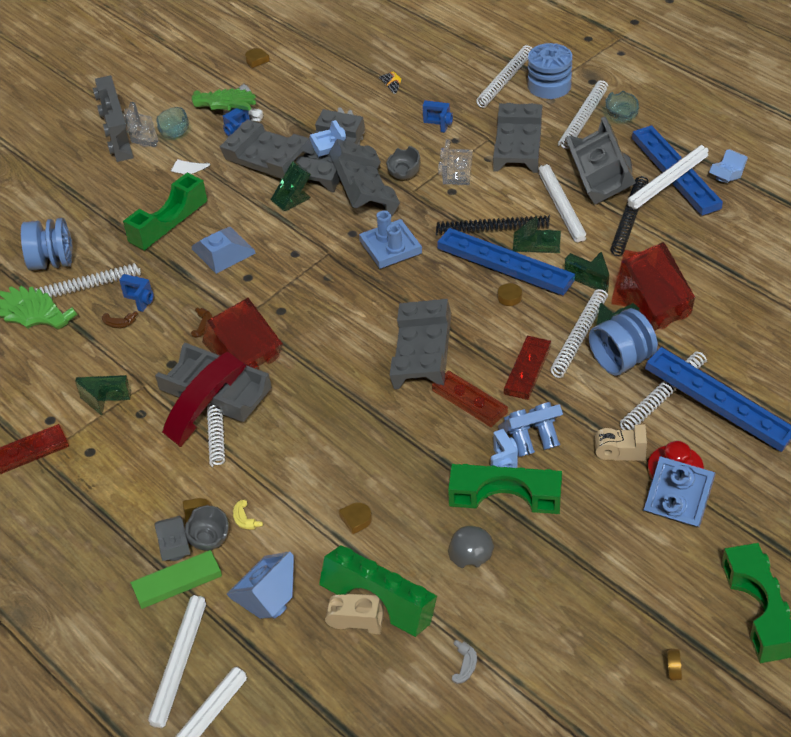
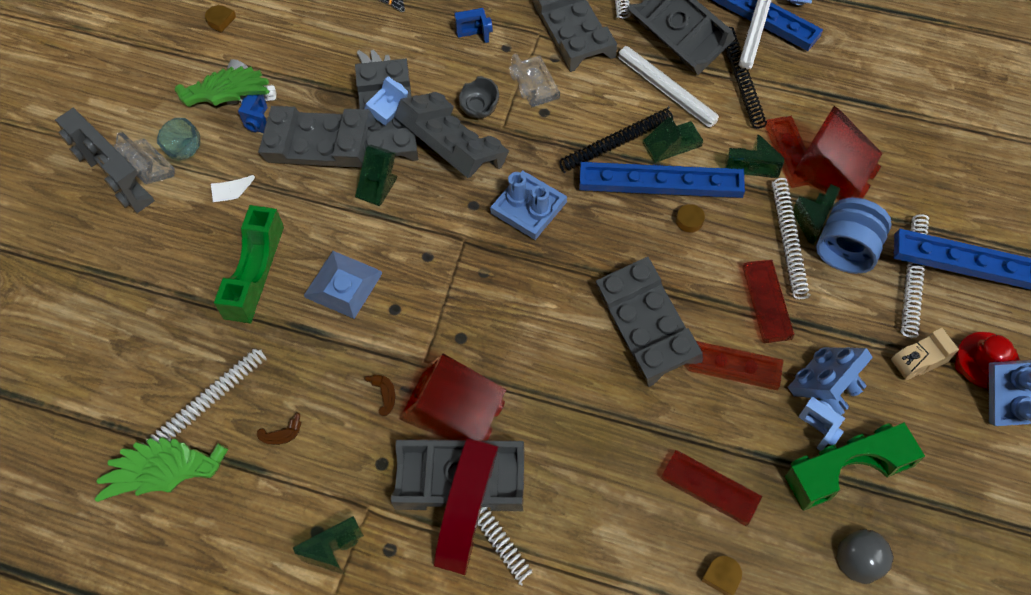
camera: 30 degrees left, 15 degrees up
medium blue wheel [21,218,73,271] -> none
blue bracket [119,274,154,312] -> none
none -> clear red tile [661,450,763,526]

